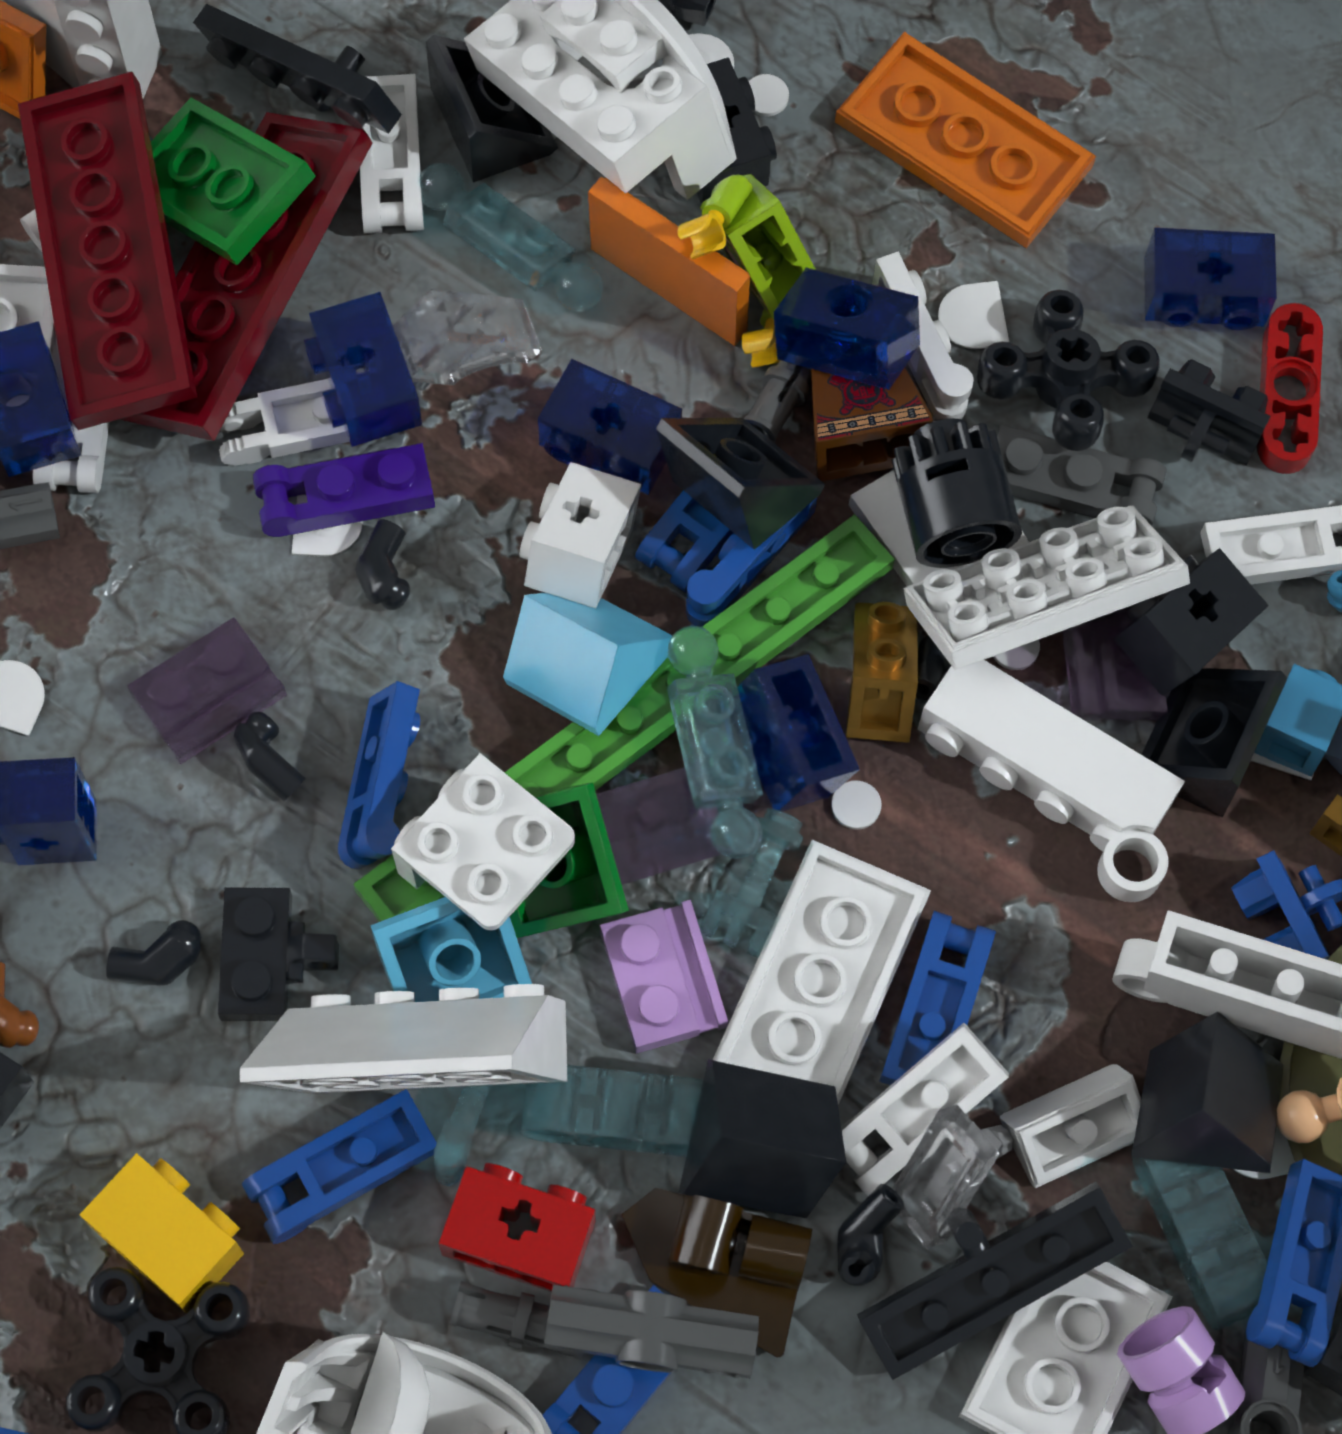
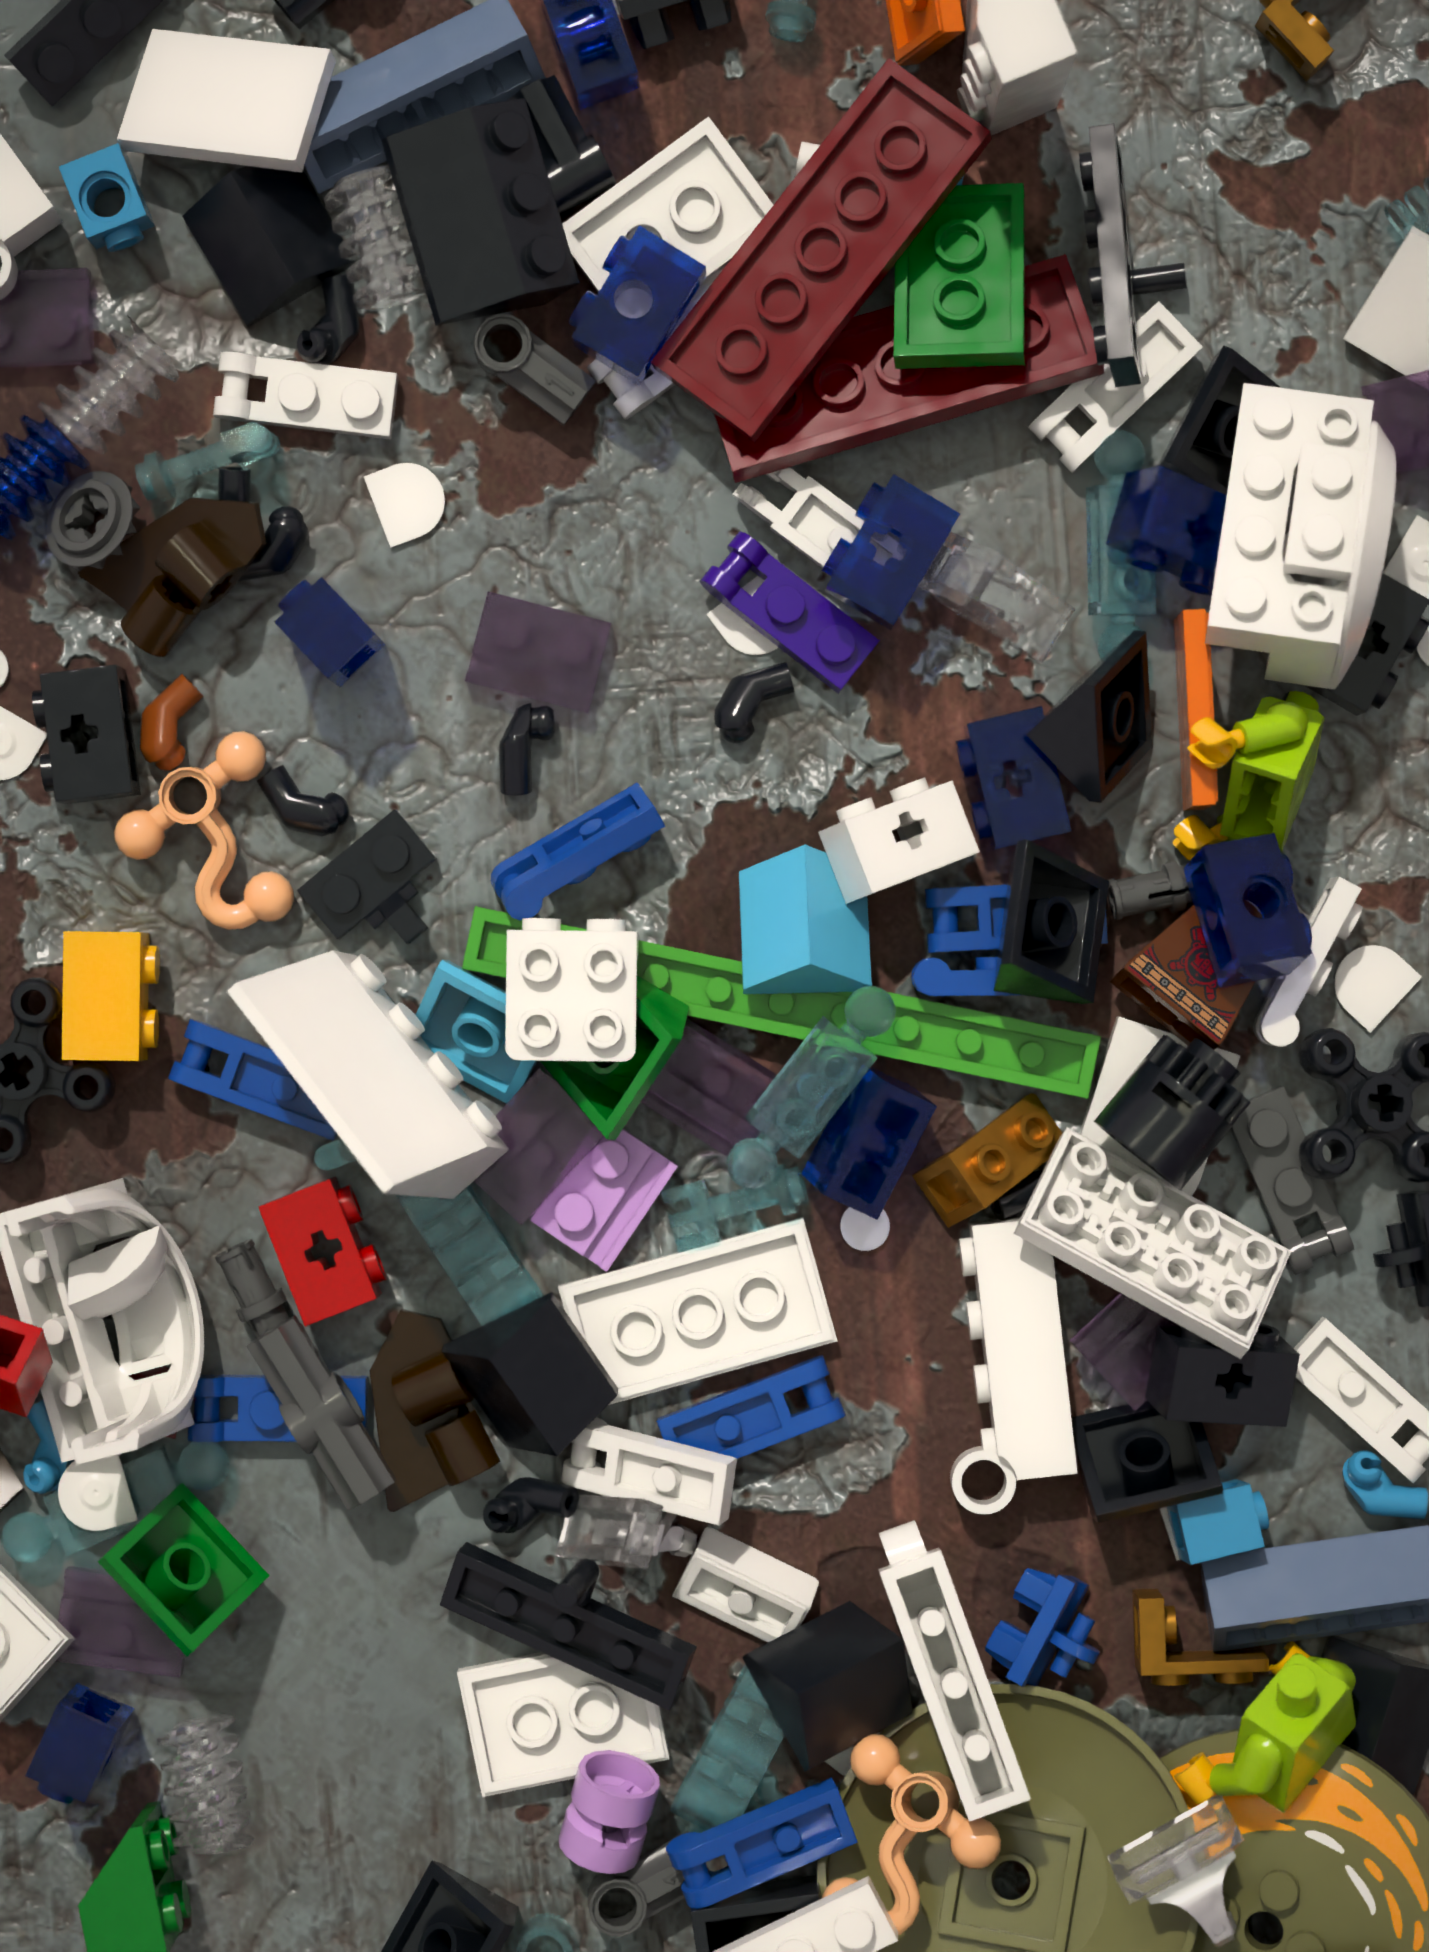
camera: 50 degrees right, 20 degrees up
none -> light nougat piece [114,731,294,930]
none -> clear purple plate [475,1067,604,1226]
none -> black slope [1026,630,1152,803]
none -> clear blue brick [1105,465,1227,595]

